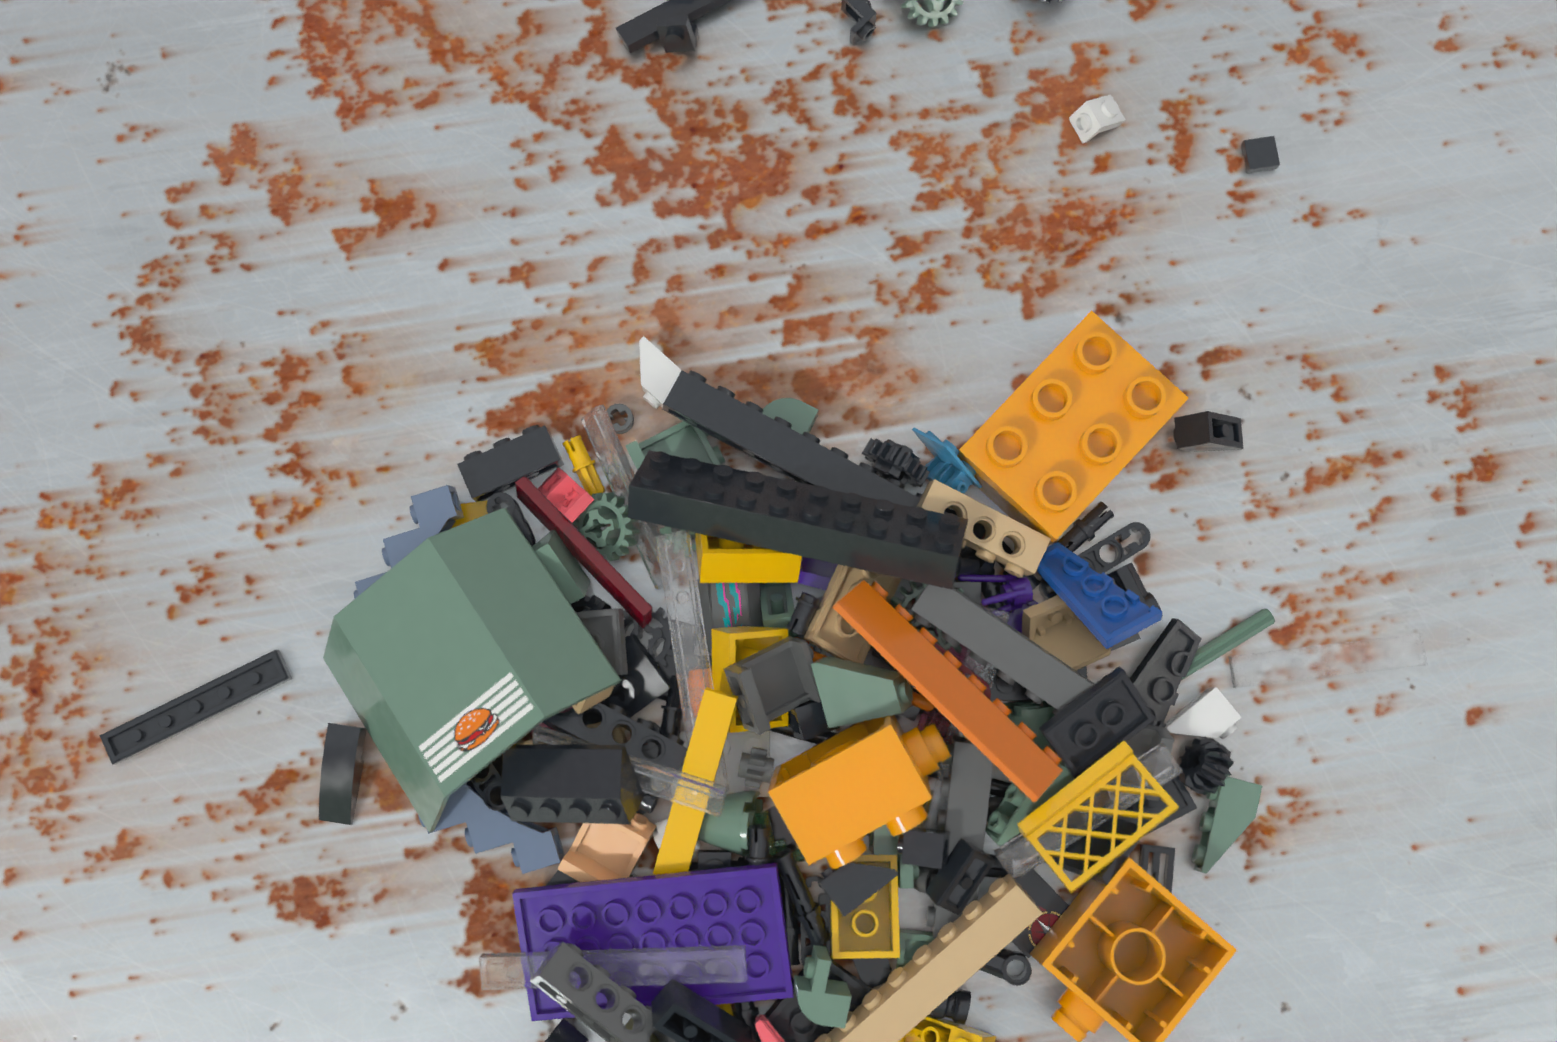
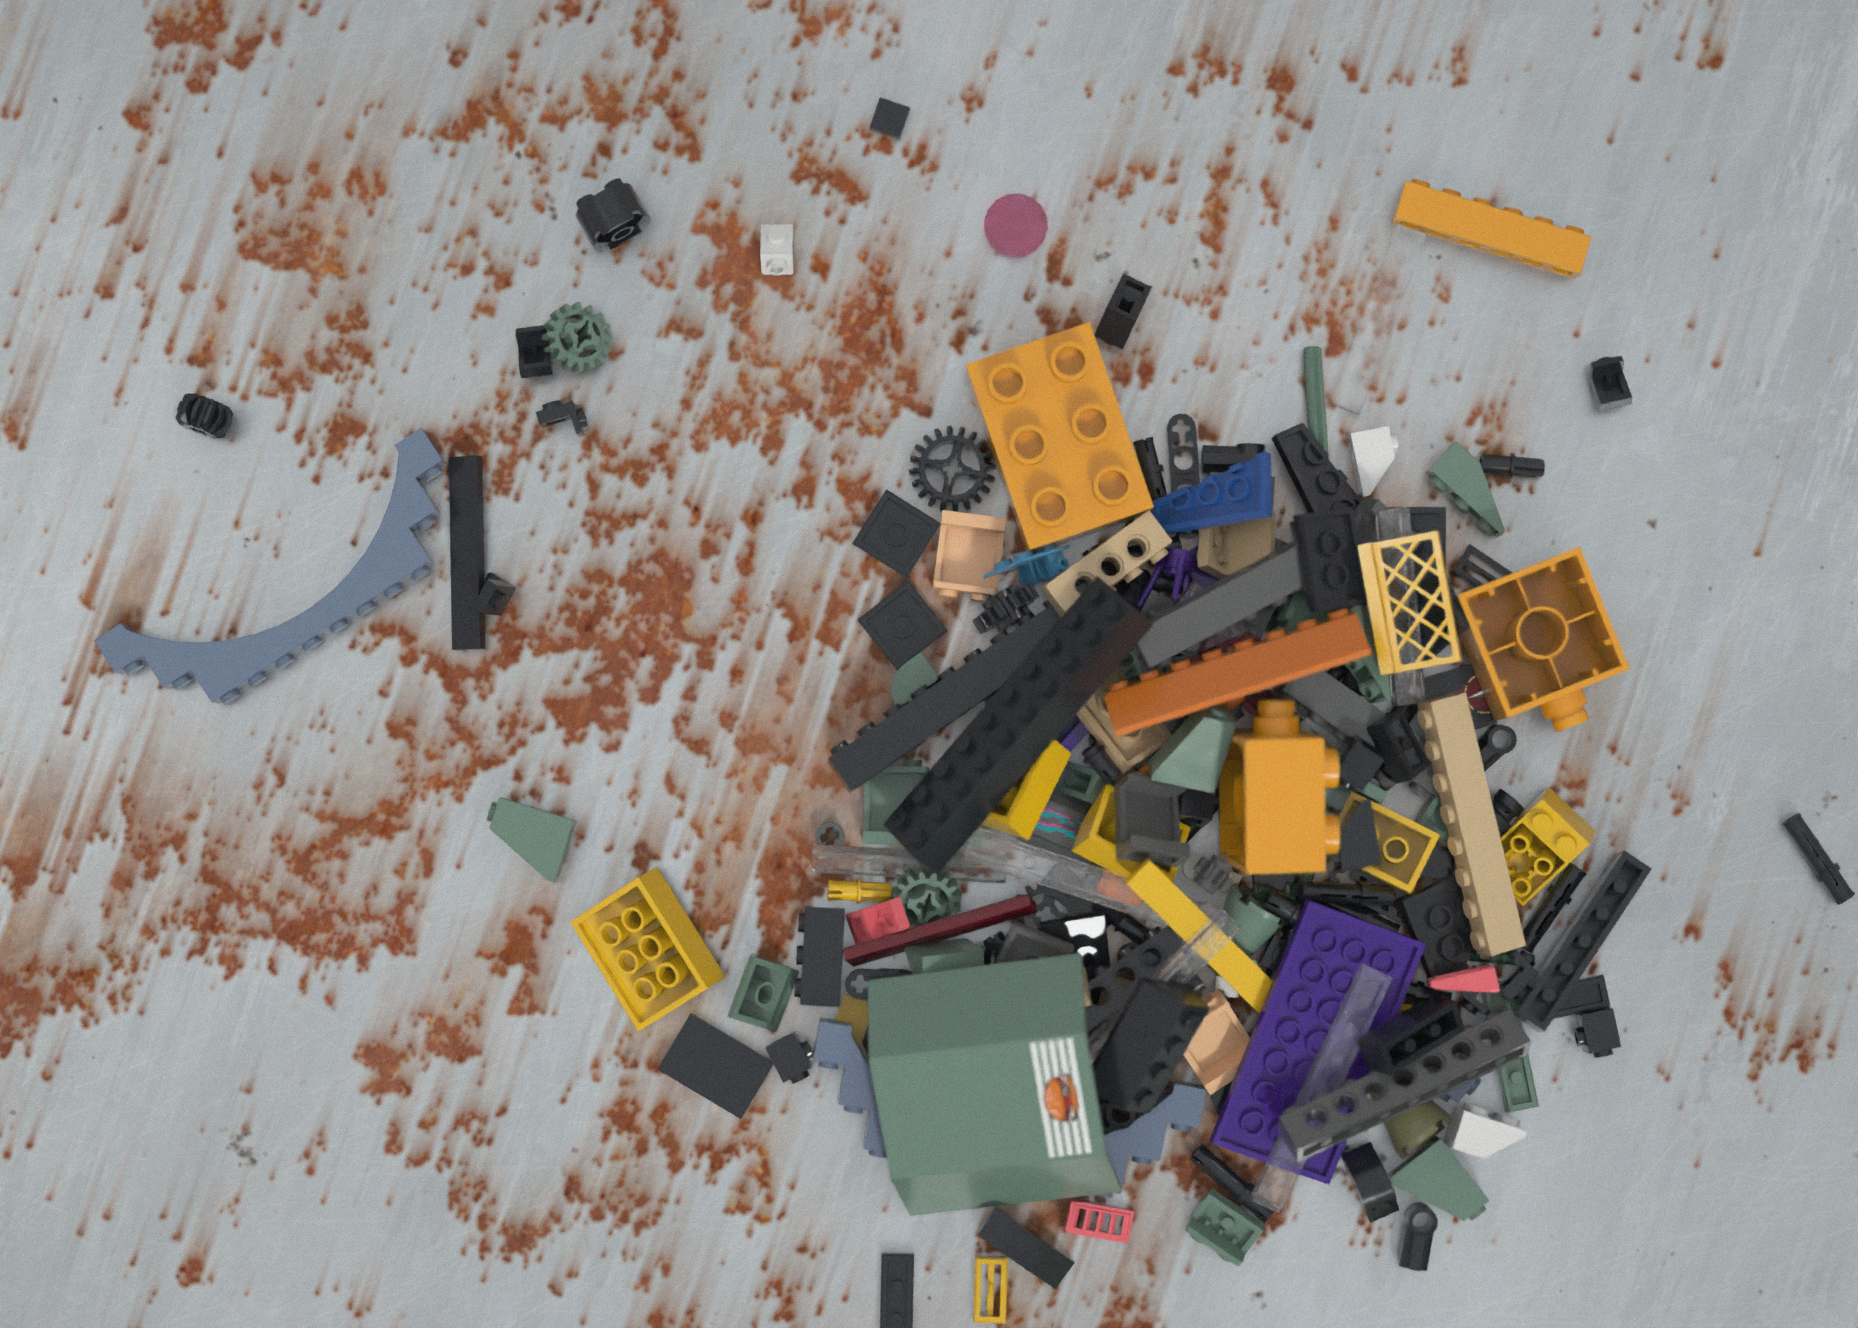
camera: 65 degrees left, 5 degrees up
white slope [639,336,681,409] -> none
sand green brick [794,945,851,1028] -> none
black gear [1176,737,1234,795] -> none
none -> sand green slope [487,797,577,883]
none -> yellow slope [570,867,726,1032]
none -> black tile [657,1013,773,1119]
none -> sand green slope [727,953,799,1032]
none -> black brick [765,1031,813,1084]
none -> black tile [852,489,941,578]
none -> black tile [857,580,948,671]
none -> black gear [909,426,996,512]
none -> light nougat panel [932,510,1007,602]
none -> yellow tile [973,1256,1008,1324]
none -> clear pink tile [984,193,1048,258]
none -> coral slope [1064,1198,1135,1243]
none -> sand green bracket [1185,1188,1266,1266]
none -> black pin [1189,1143,1277,1223]
none -> light orange brick [1391,179,1592,279]
none -> black axle [1479,453,1545,479]
none -> black bracket [1589,356,1632,411]

